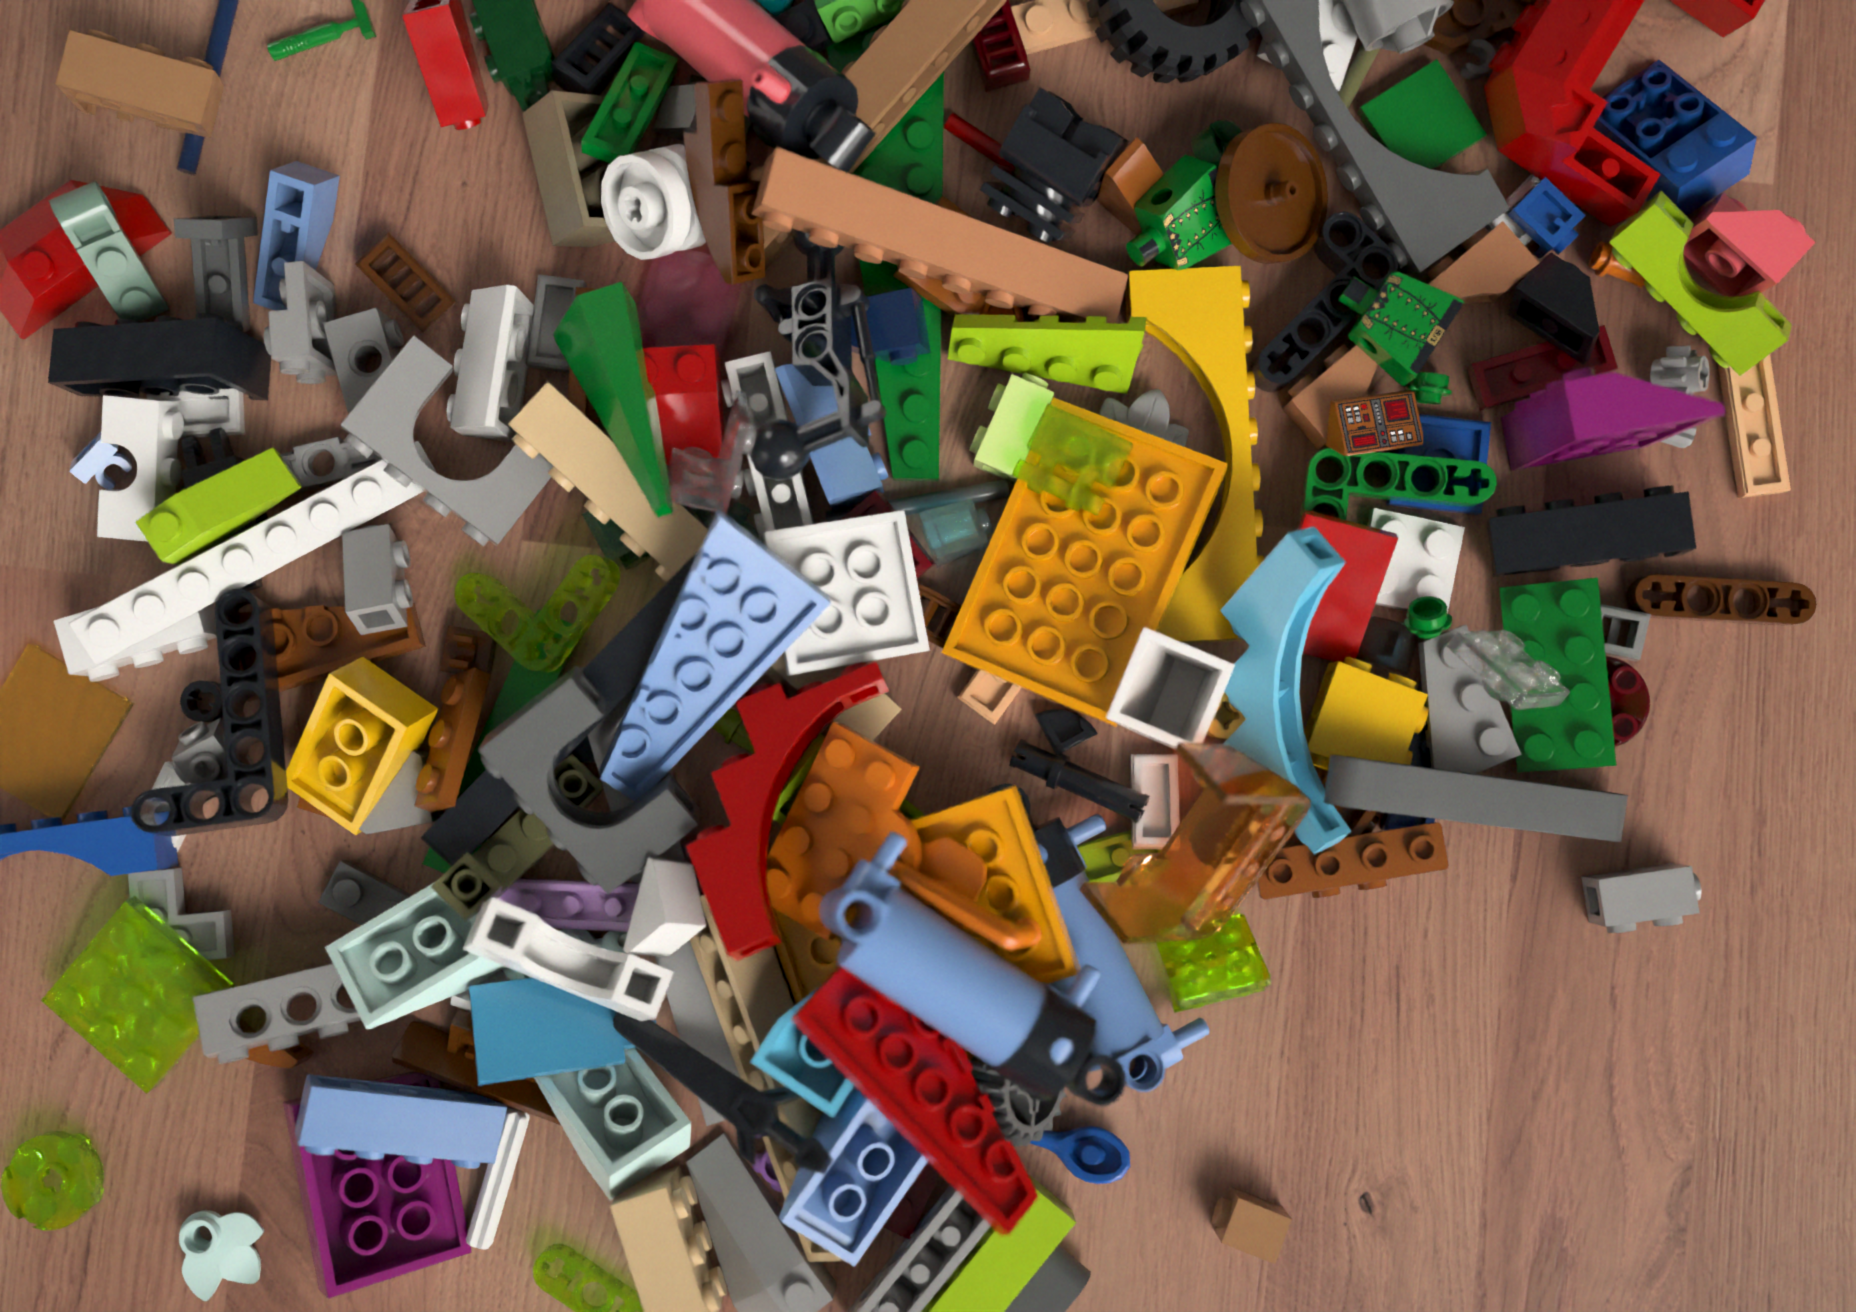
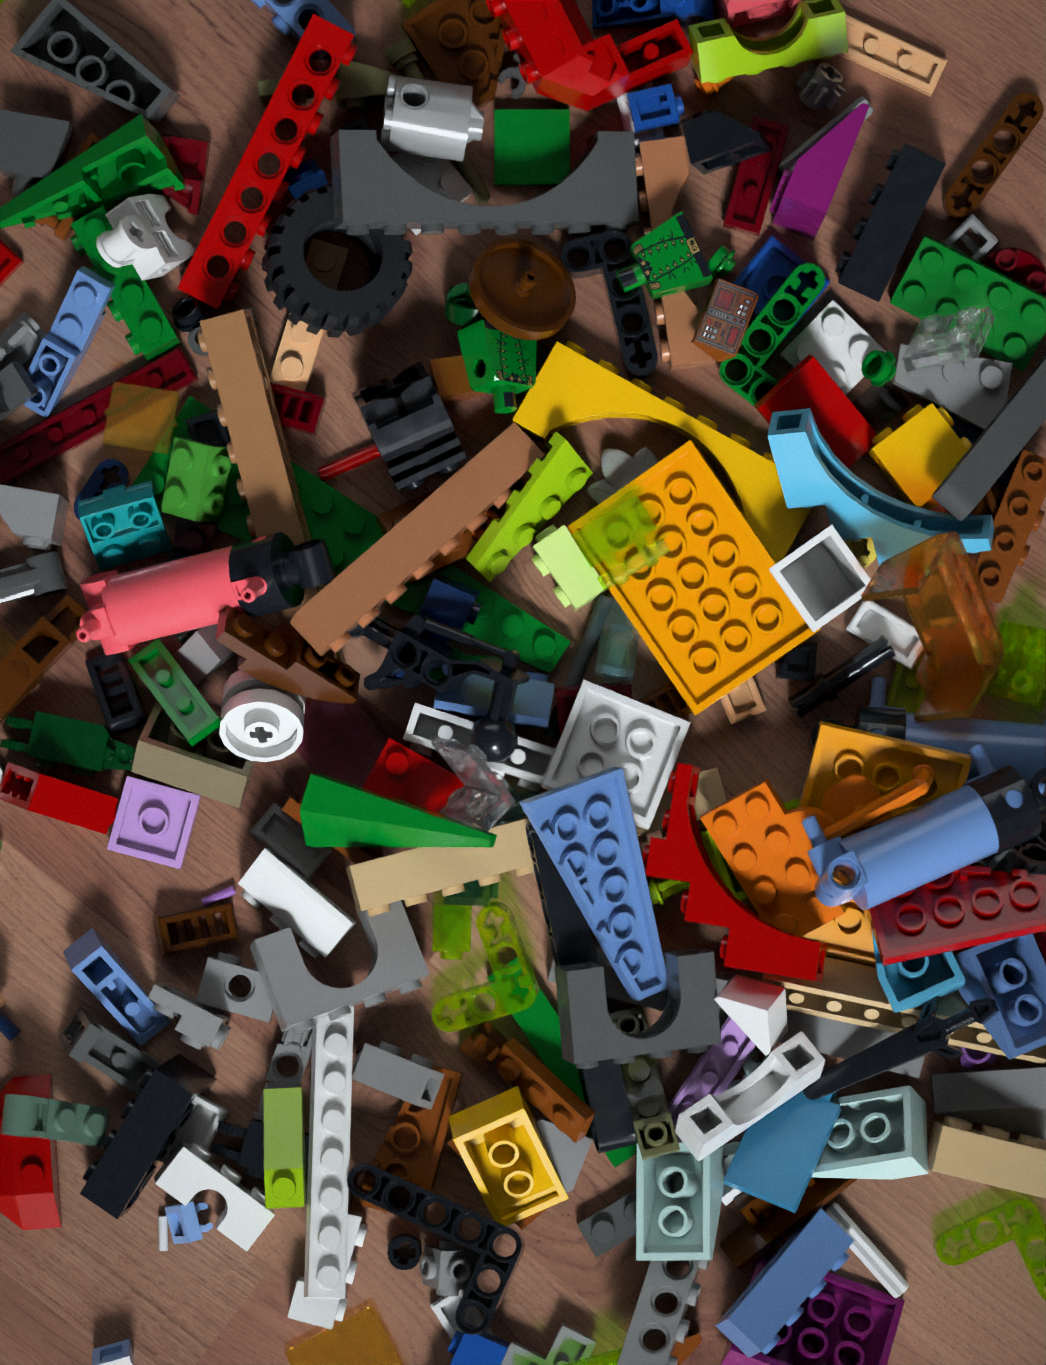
camera: 60 degrees left, 0 degrees up
none -> lavender plate [107,776,202,869]
none -> white piece [158,1216,168,1251]
none -> medium lavender piece [201,885,236,907]
none -> clear neon green bracket [432,905,472,960]

